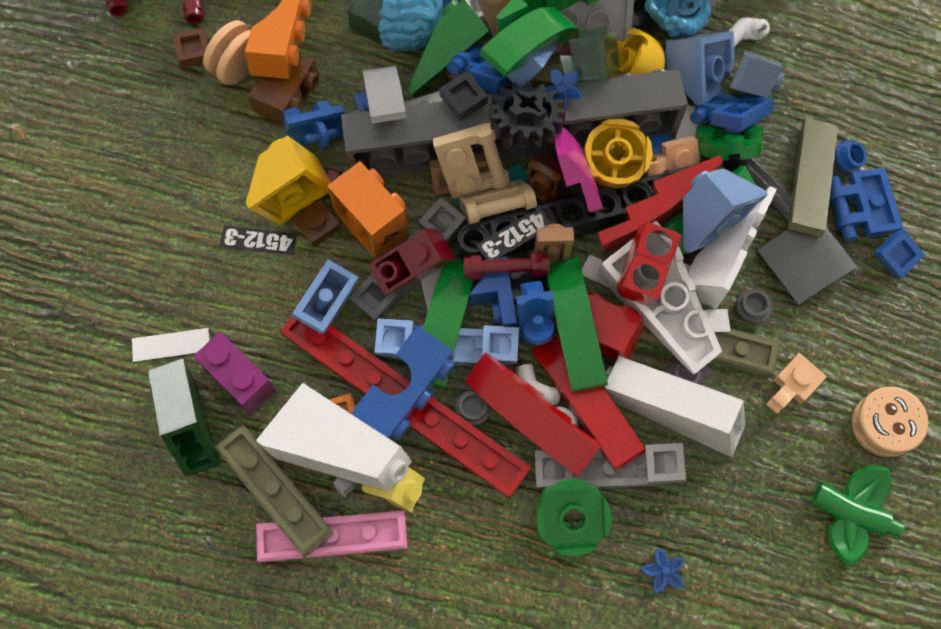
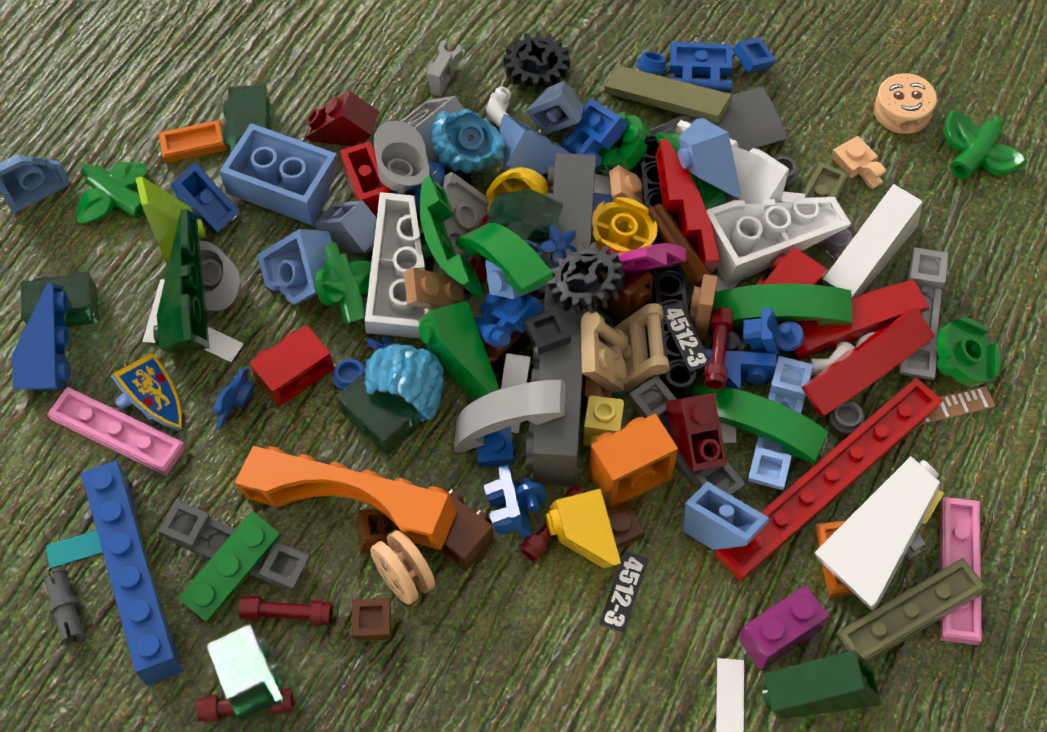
camera: 75 degrees left, 10 degrees down
blue arch [351,325,456,441] -> none
red piece [616,221,682,305] -> none
blue plant [640,547,684,594] -> none
none -> black gear [504,32,570,93]
none -> light yellow bracket [583,395,624,447]
none -> reddish brown axle [648,204,711,287]
none -> medium nougat sticker [920,386,996,425]

